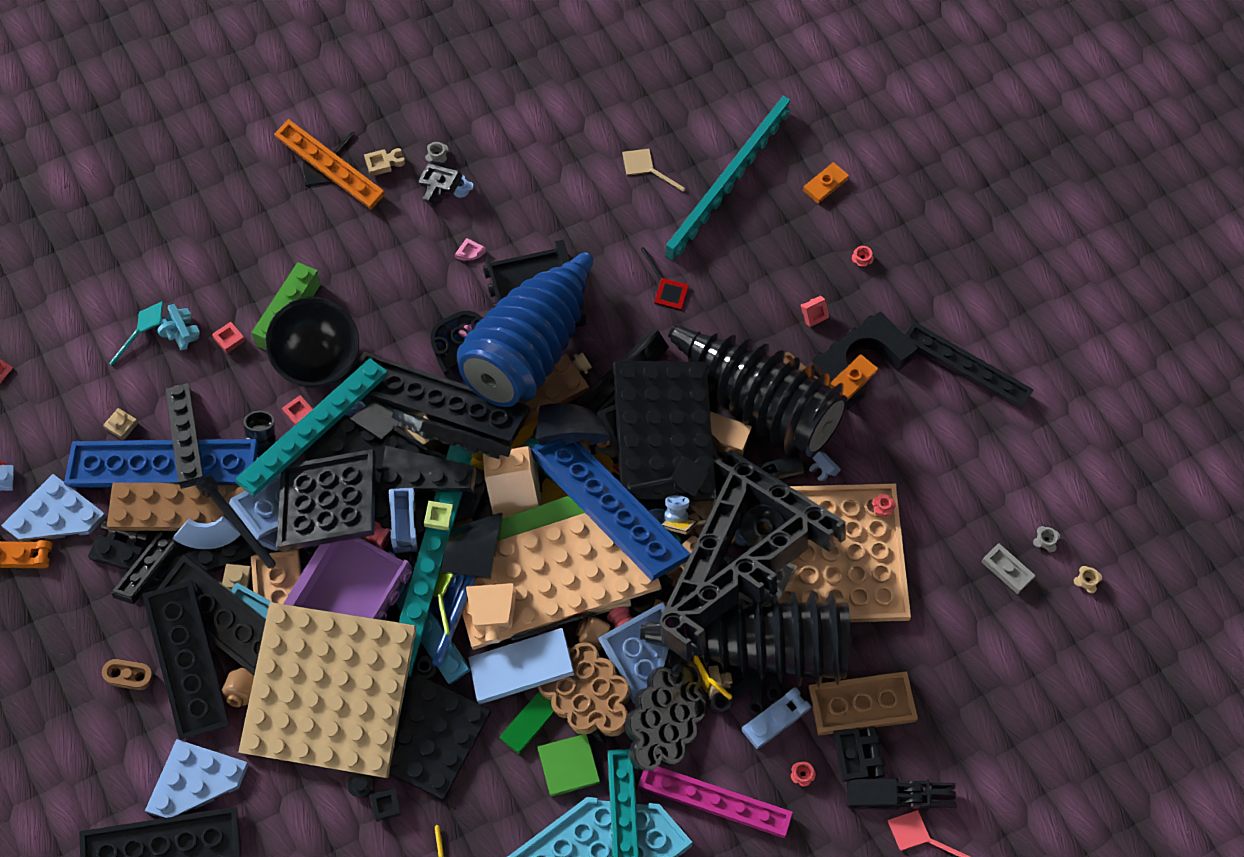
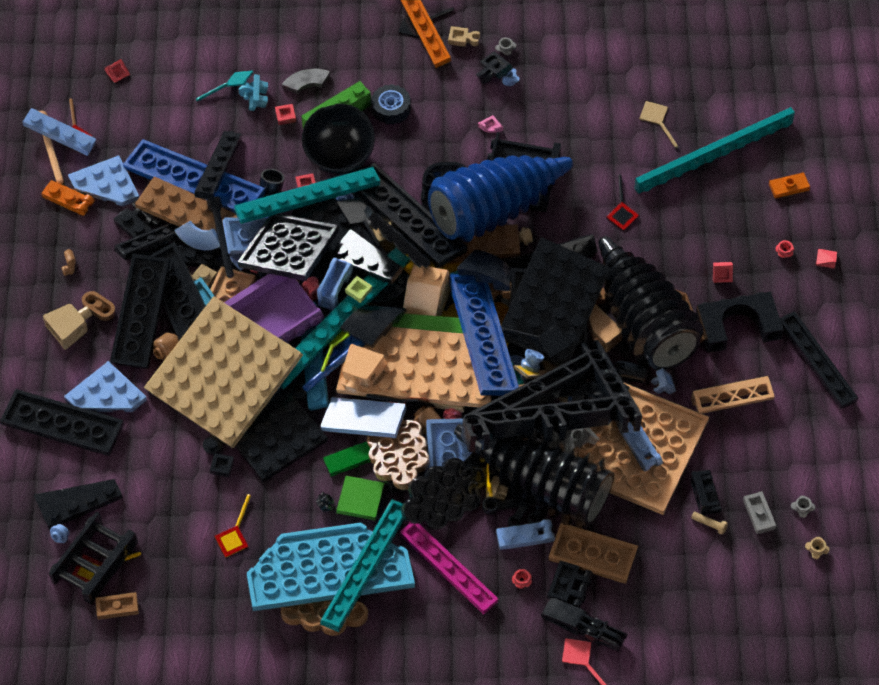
camera: 30 degrees right, 5 degrees down
tan tile [103,408,138,441] -> none
orange plate [830,354,878,401] -> none
coral plate [872,494,896,517] -> none
none -> tan torso [43,304,92,350]
none -> medium nougat arm [61,249,76,276]
none -> flat silver tile [282,69,331,94]
none -> black plate [316,492,335,512]
none -> black wheel [371,84,411,125]
none -> light blue plate [619,422,663,472]
none -> black hinge [690,470,722,515]
none -> light nougat fence [691,376,775,414]
none -> tan piece [691,512,728,535]
none -> coral slope [816,249,837,269]

